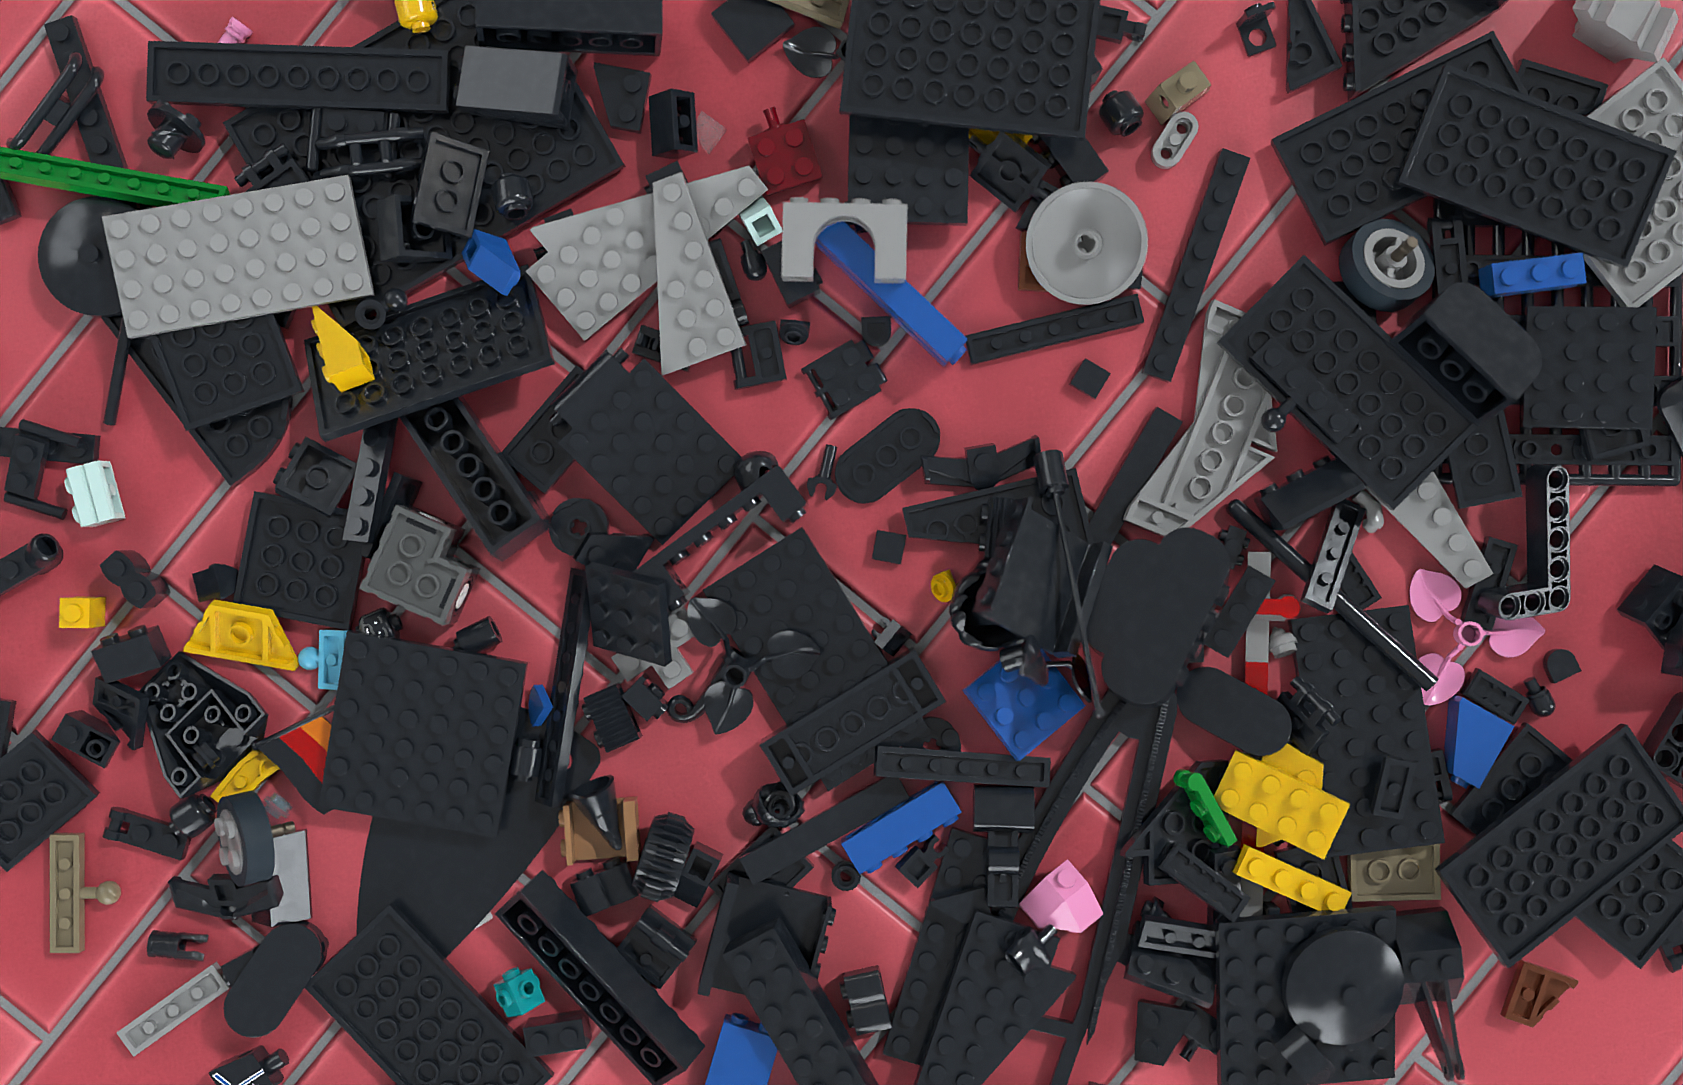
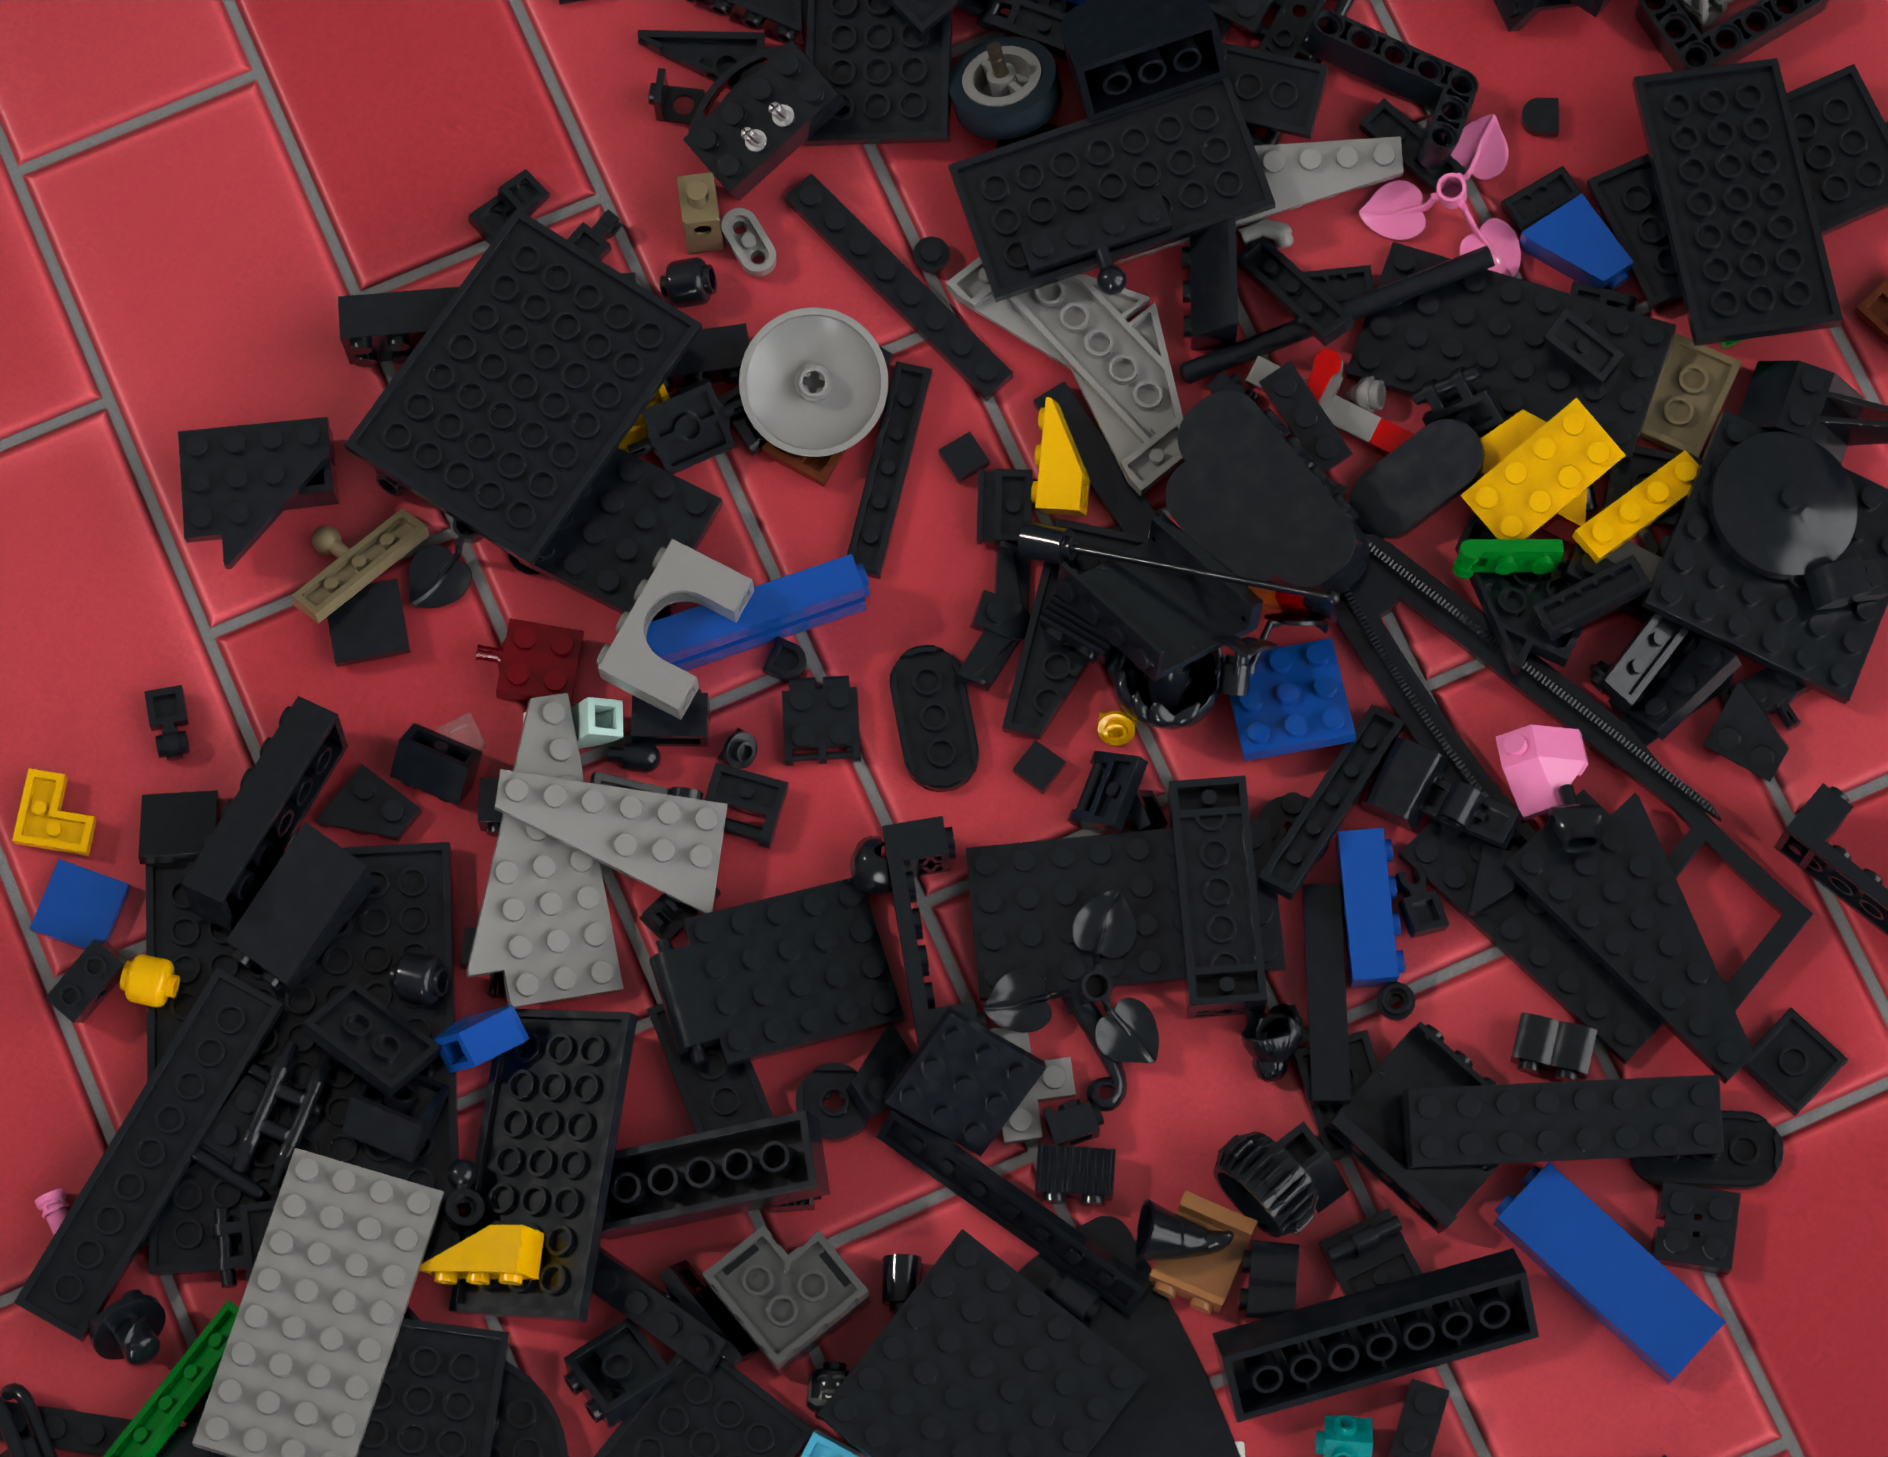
camera: 60 degrees left, 15 degrees down
blue tile [528,684,553,727] -> none
black bar [807,444,837,501] -> none
black cylinder [1523,676,1556,717] -> none
none -> black piece [683,41,848,201]
none -> black plate [913,237,950,273]
none -> black plate [977,469,1032,545]
none -> yellow slope [1031,397,1090,517]
none -> black plate [1067,751,1148,832]

